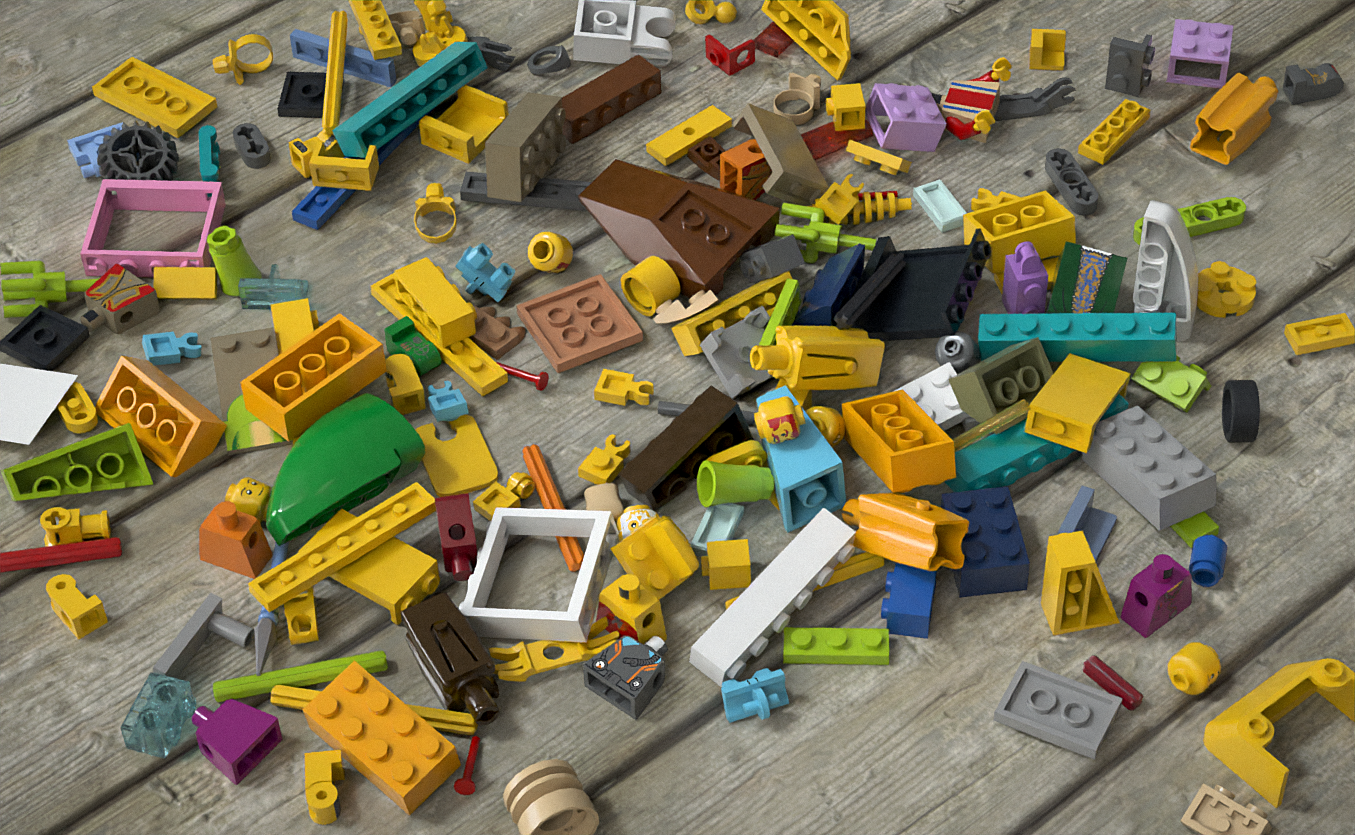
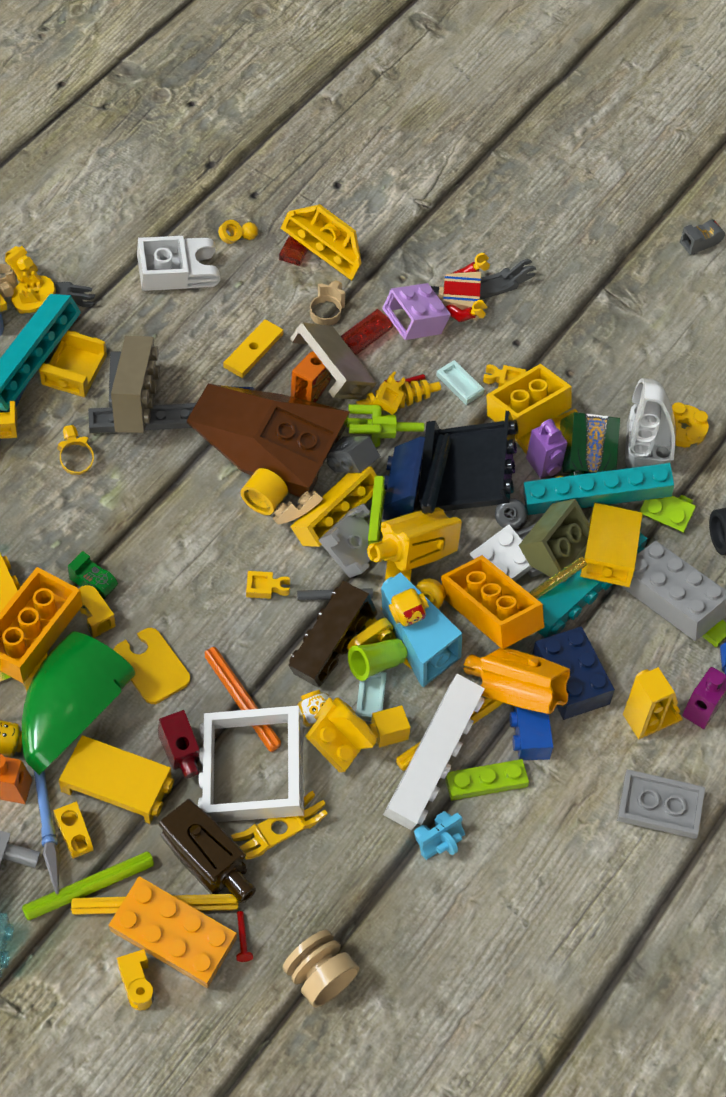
camera: 20 degrees left, 10 degrees up
magenta torso [192,699,283,785] -> none
yellow plate [248,482,436,612] -> none
yellow plate [370,273,508,397] -> none
yellow brick [394,257,477,348] -> none
medium azure plate [428,381,469,422] -> none
medium azure hips [455,243,515,302] -> none
medium nougat plate [468,305,525,360] -> none
yellow plate [473,472,535,521] -> none
red pin [496,362,549,391] -> none
nougat plate [516,274,643,373] -> none
dark grey piece [527,45,571,74] -> none
yellow head [528,232,573,273] -> none
reddish brown brick [562,54,662,144] -> none
yellow plate [578,434,631,485] -> none
dark grey torso [583,636,668,720] -> none
tan piece [584,483,624,522] -> none
yellow torso [596,574,667,645] -> none
reddish brown slope [687,136,731,181] -> none
red bracket [705,34,755,76] -> none
yellow brick [826,83,866,131] -> none
yellow plate [846,140,912,175] -> none
yellow panel [1029,29,1066,71] -> none
dark grey beam [1045,148,1098,216] -> none
sand blue panel [1058,485,1117,562] -> none
yellow tile [1078,99,1151,165] -> none
dark red axle [1082,655,1143,711] -> none
dark grey bracket [1105,34,1155,97] -> none
lime beam [1133,197,1246,245] -> none
lavender piece [1166,19,1233,89] -> none
light orange piece [1190,73,1278,165] -> none

